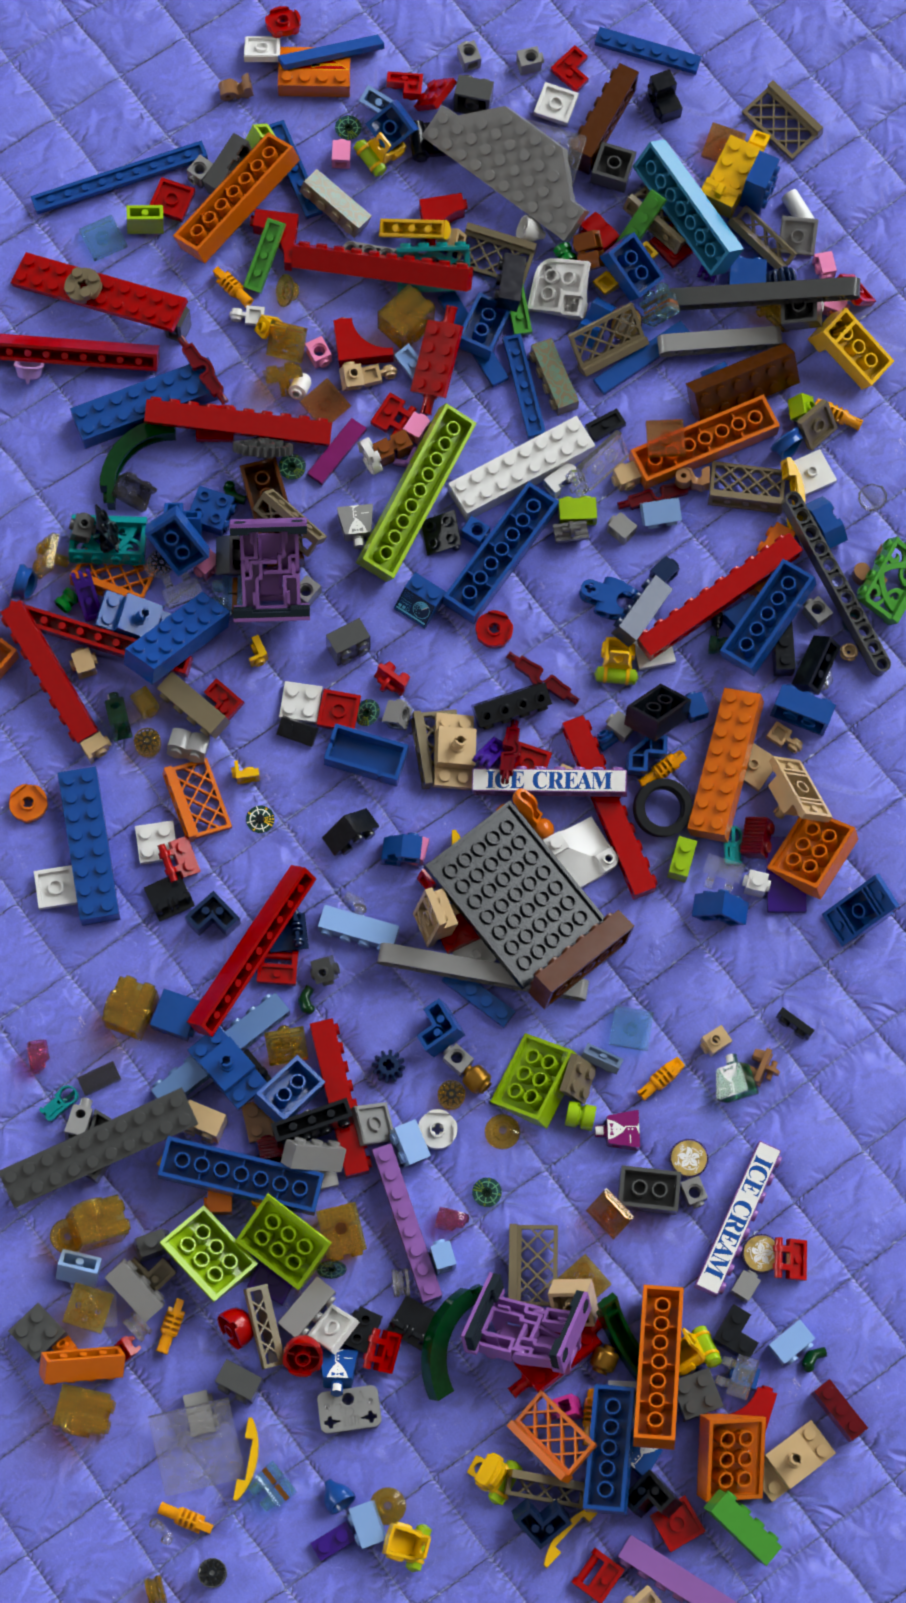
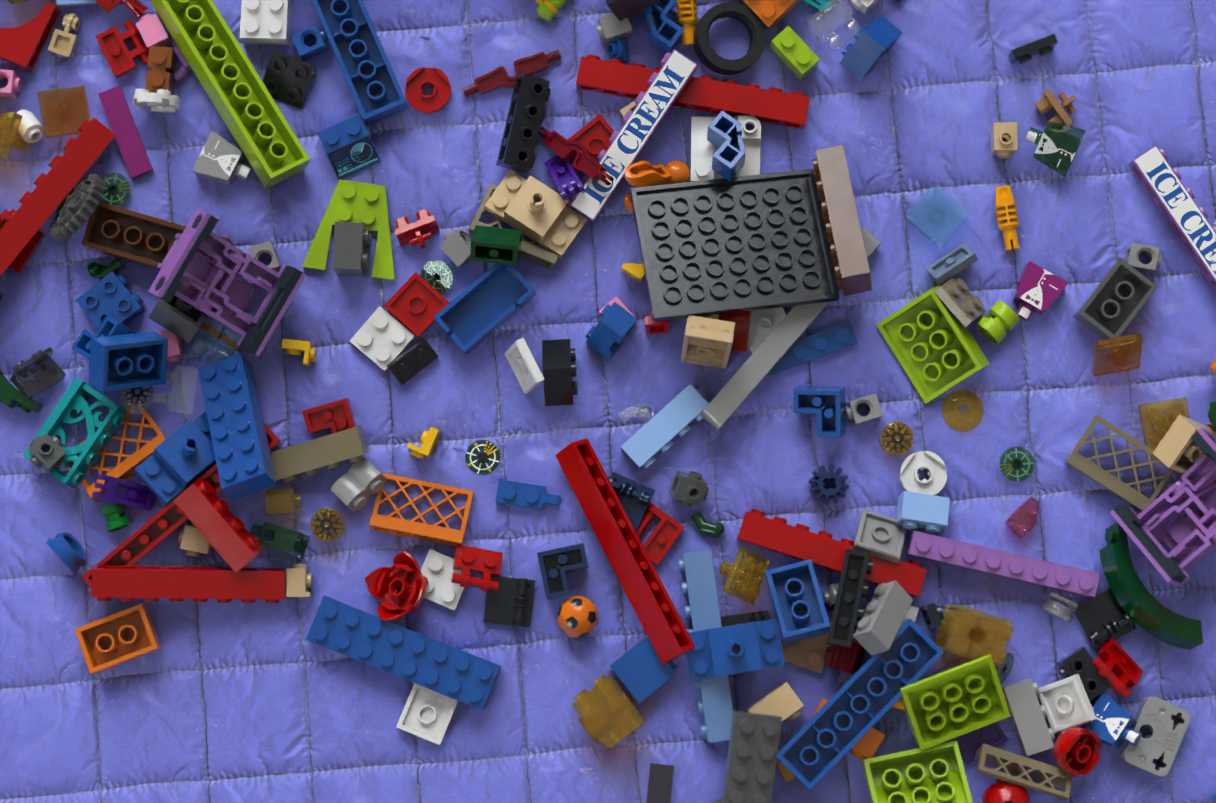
camera: 50 degrees left, 10 degrees up
orange plate [9,784,48,823] -> none
clear yellow plate [32,532,69,579] -> none
black hinge [95,504,120,553] -> none
dark tan fence [253,489,327,557] -> none
tan brick [339,361,364,391] -> none
light blue brick [430,1239,457,1275] -> none
pearl gold head [462,1065,492,1094] -> none
tile [669,1139,709,1179] -> none
none -> red brick [173,477,264,573]
none -> lime wing [302,179,395,281]
none -> red brick [365,551,428,621]
none -> dark green brick [470,225,522,266]
none -> blue plate [496,479,561,510]
none -> white plate [505,338,544,394]
none -> orange piece [557,596,599,638]
none -> blue brick [707,111,745,182]
none -> black plate [920,603,944,629]

